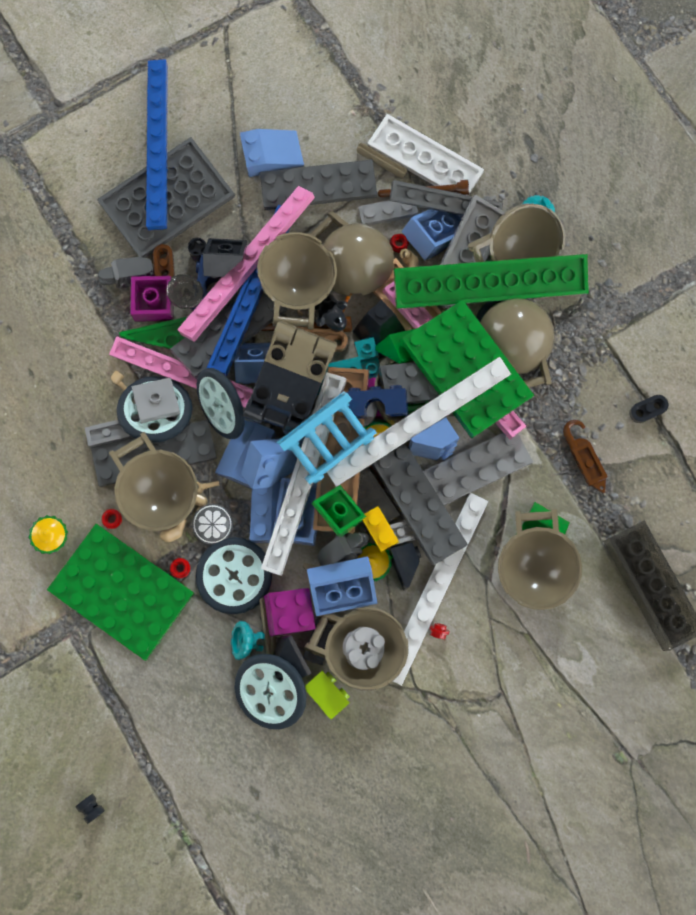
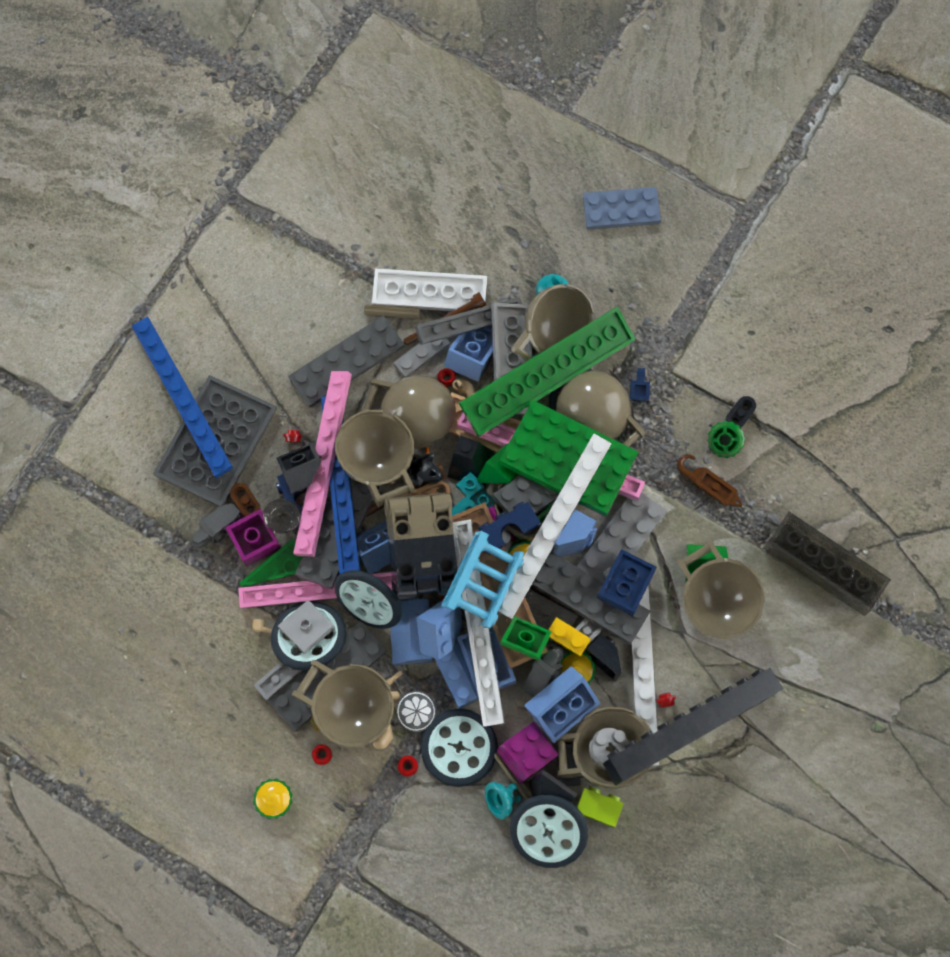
camera: 25 degrees left, 5 degrees down
green plate [47,523,195,661] -> none
black wheel [188,237,206,262] -> none
medium blue slope [240,129,304,177] -> none
none -> red plate [283,430,303,443]
none -> sand blue plate [583,187,661,230]
none -> dark blue plate [597,549,657,616]
none -> black brick [602,668,784,786]
none -> dark blue plate [629,368,650,402]
none -> green piece [707,421,745,459]

